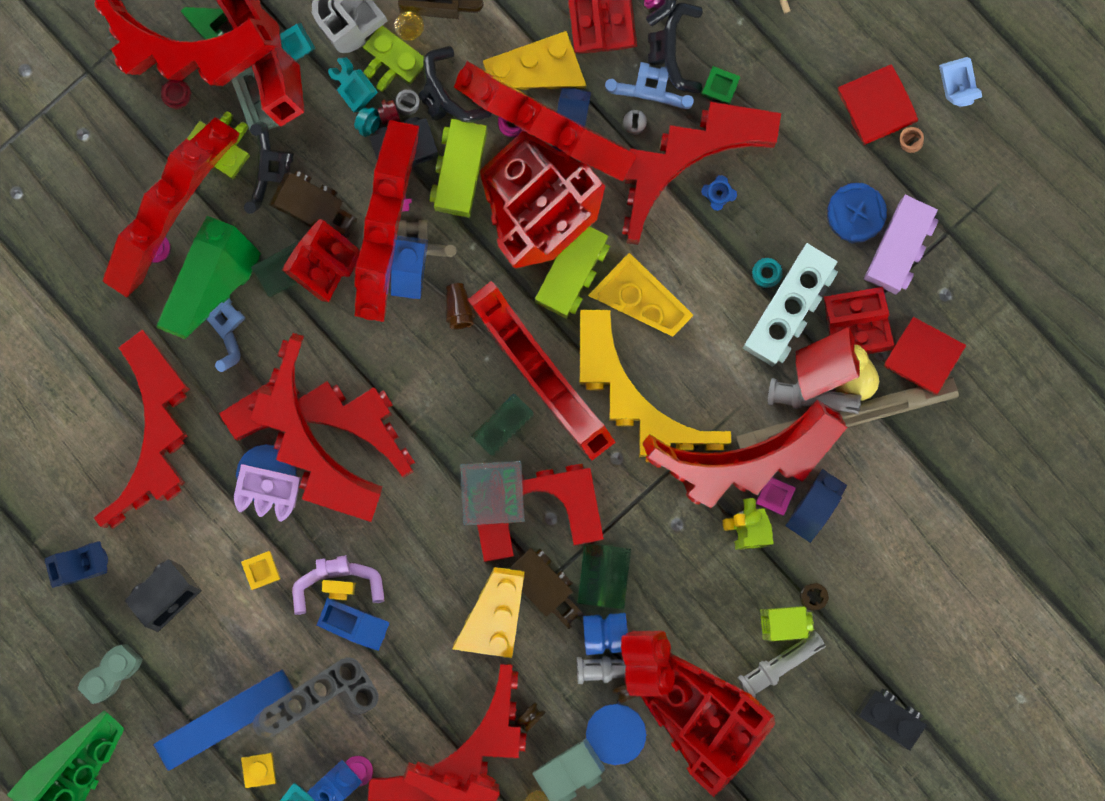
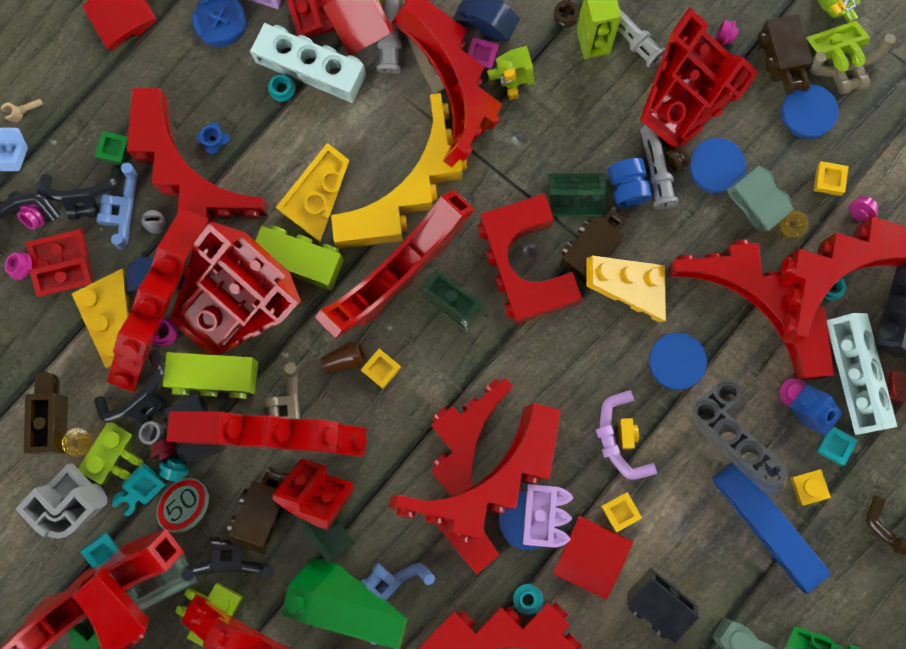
camera: 90 degrees left, 5 degrees down
blue slope [316,597,390,651] -> none
blue slope [391,236,428,299] -> none
clear light blue tile [460,461,525,526] -> none
dark brown bush [516,702,546,732] -> none
red brick [621,631,675,696] -> none
none -> piece [156,478,209,534]
none -> yellow plate [361,348,402,389]
none -> teal plate [513,584,543,615]
none -> red slope [553,515,633,600]
none -> blue tile [648,333,707,390]
none -> dark pink plate [715,20,739,46]

